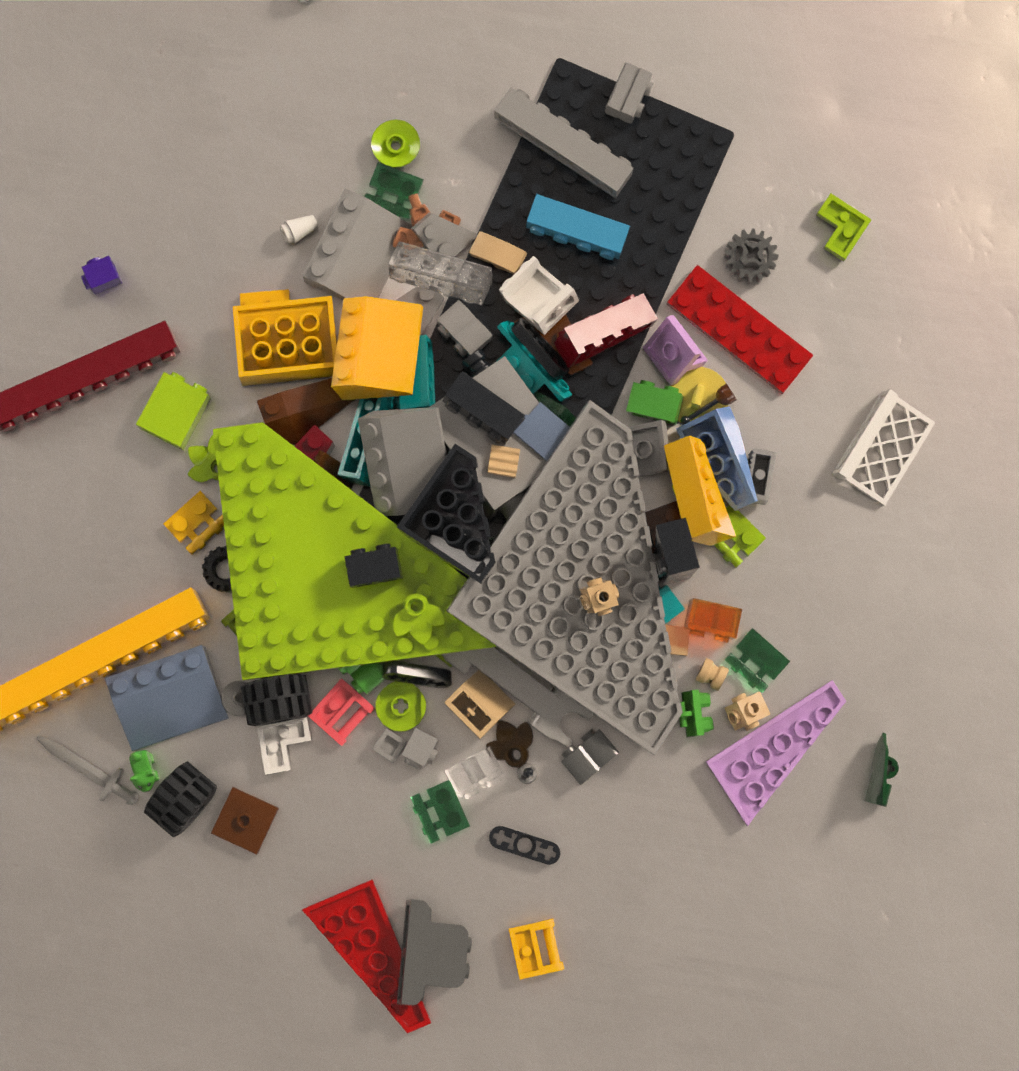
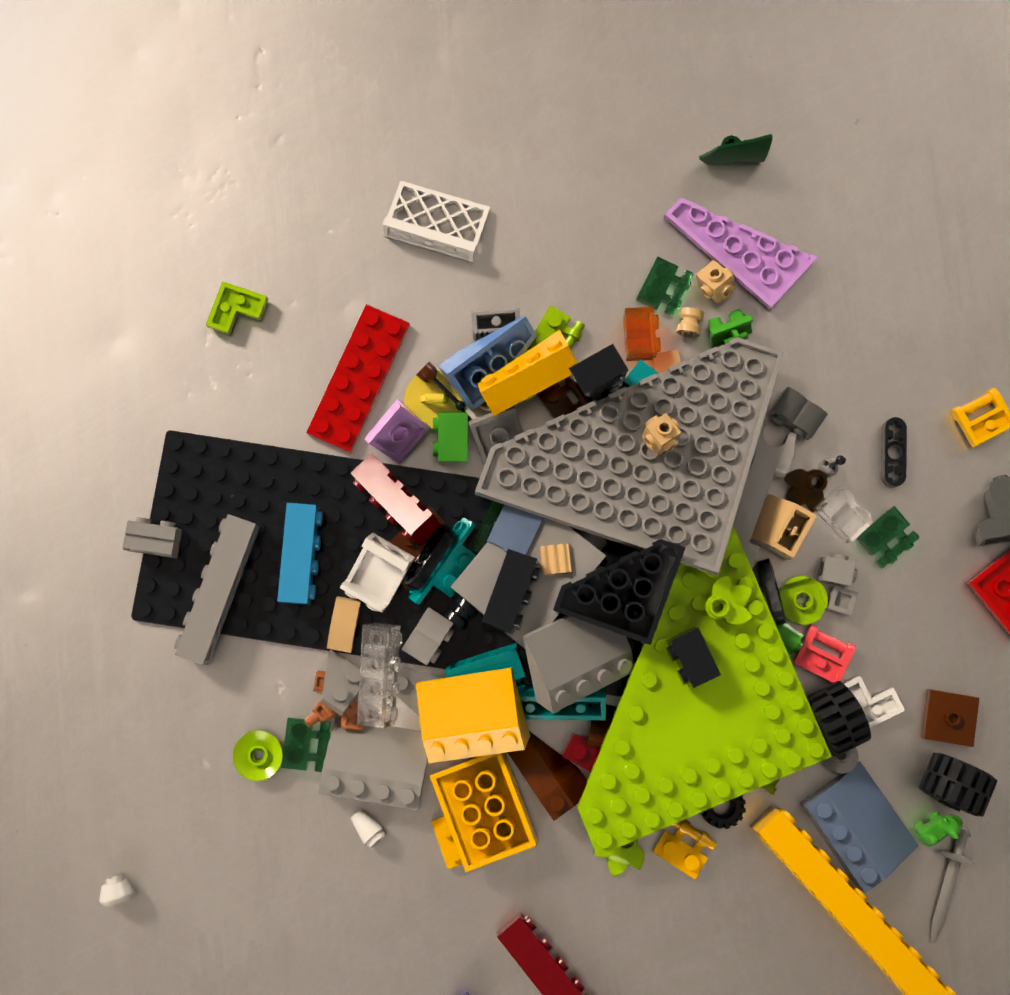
camera: 100 degrees left, 0 degrees up
lime brick [136,372,211,451] -> none
dark grey gear [724,228,779,283] -> none

